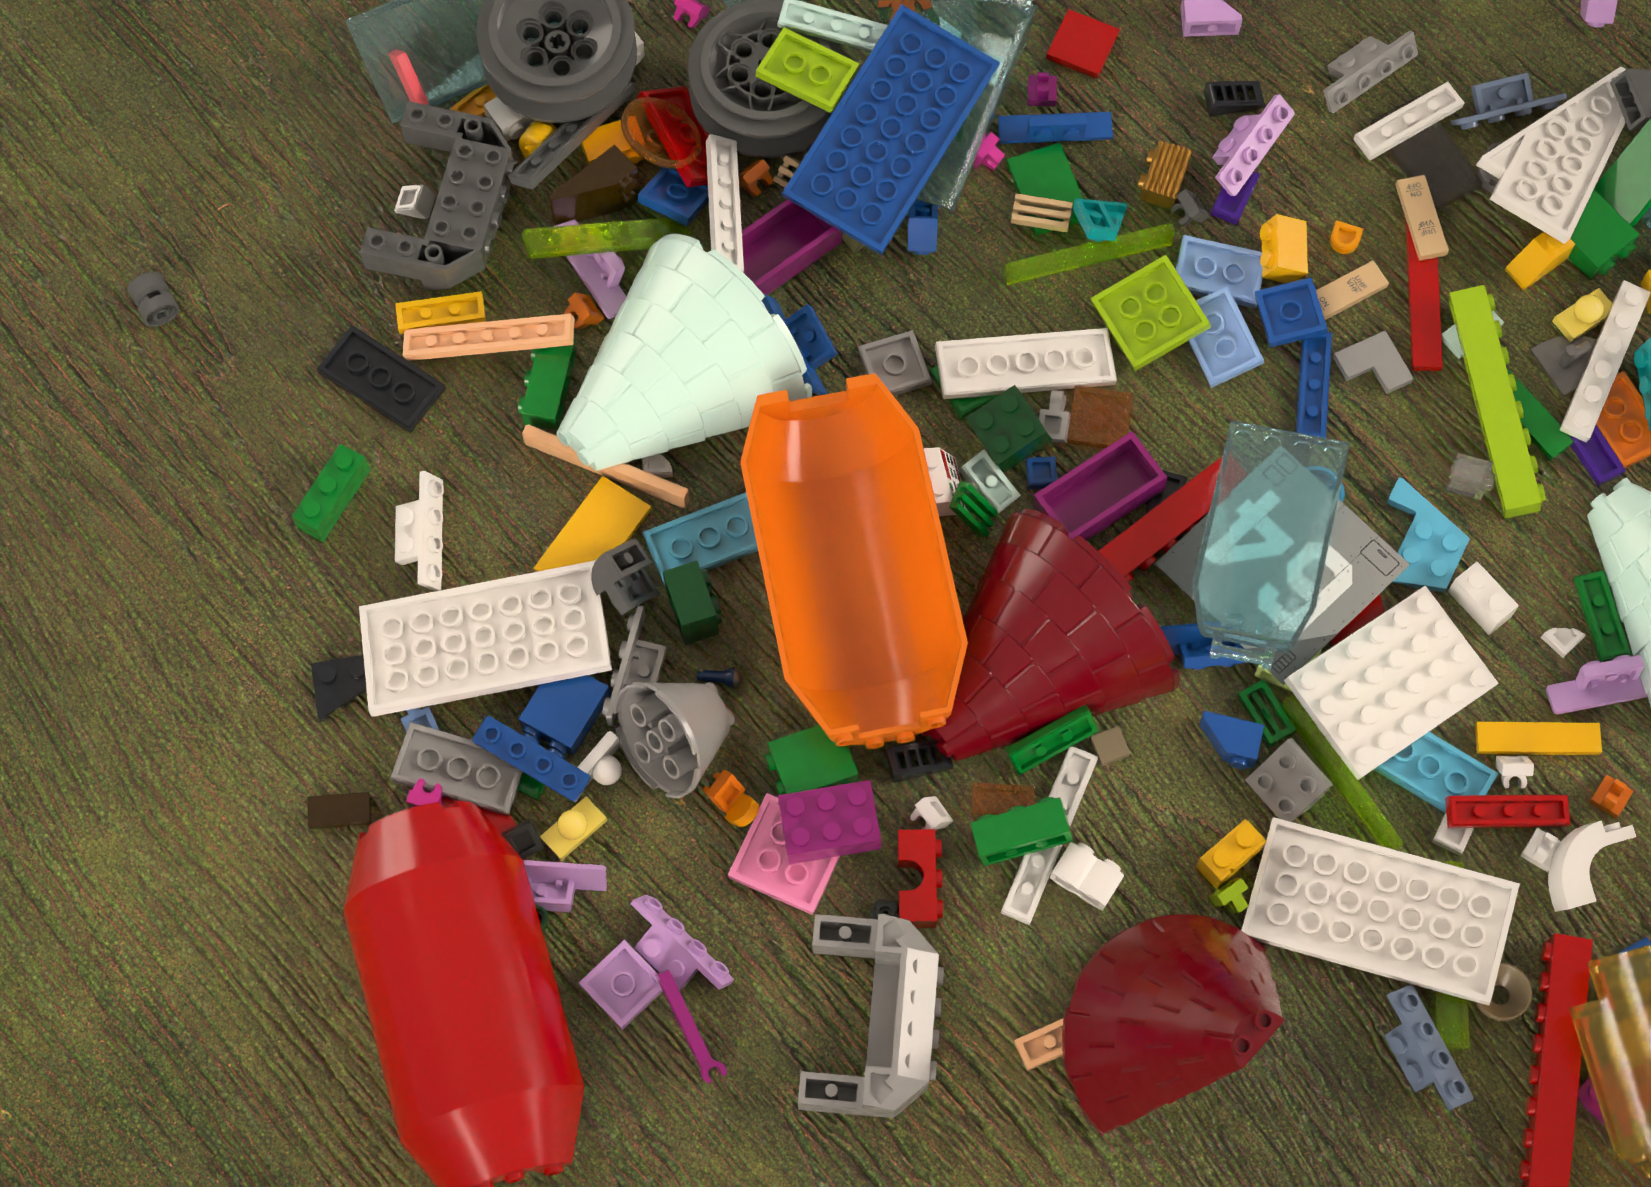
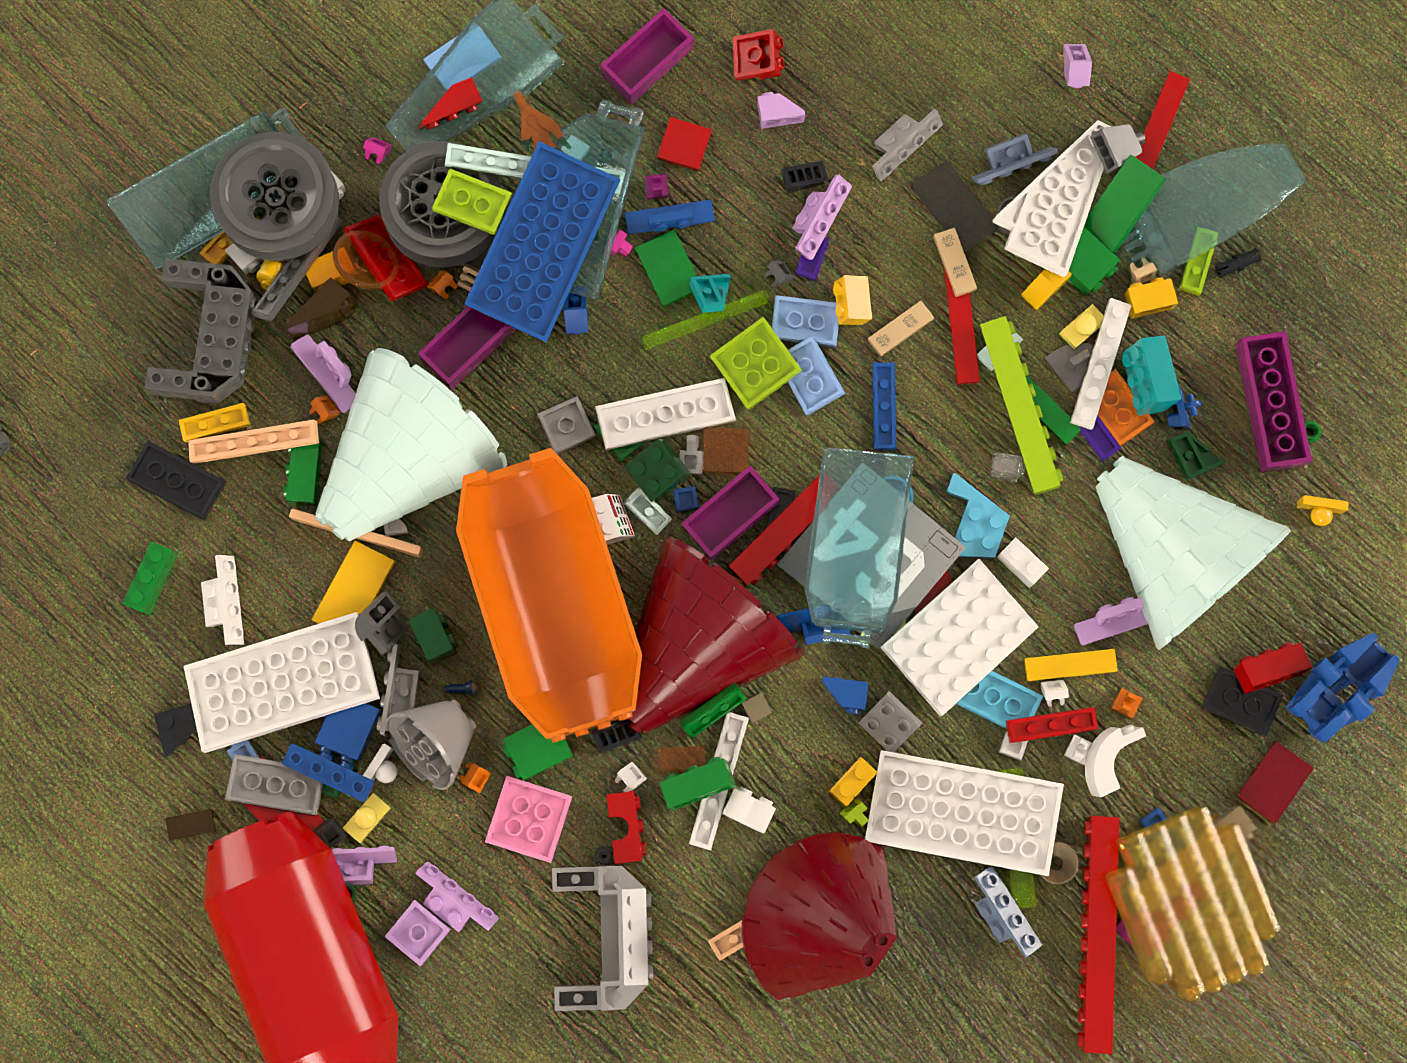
camera: 10 degrees left, 10 degrees up
coral tile [388,49,428,105] -> none
white slope [394,185,436,219] -> none
dark pink tile [406,778,443,808] -> none
clear neon green tile [522,218,692,259] -> none
blue plate [638,163,709,226] -> none
medium azure tile [642,492,758,587] -> none
magenta tile [655,969,727,1084] -> none
white plate [706,134,744,272] -> none
light orange tile [724,793,759,827] -> none
blue bracket [761,294,838,396] -> none
magenta brick [778,780,881,865] -> none
green tile [949,481,998,538] -> none
tan tile [1011,193,1073,232] -> none
pearl gold brick [1137,140,1192,209] -> none
green tile [1237,679,1296,747] -> none
blue plate [1255,277,1328,347] -> none
clear neon green tile [1281,695,1404,851] -> none
light orange tile [1330,220,1363,254] -> none
light grey tile [1333,330,1414,394] -> none
white tile [1353,82,1464,161] -> none
white tile [1541,628,1586,658] -> none
green tile [1573,570,1632,663] -> none

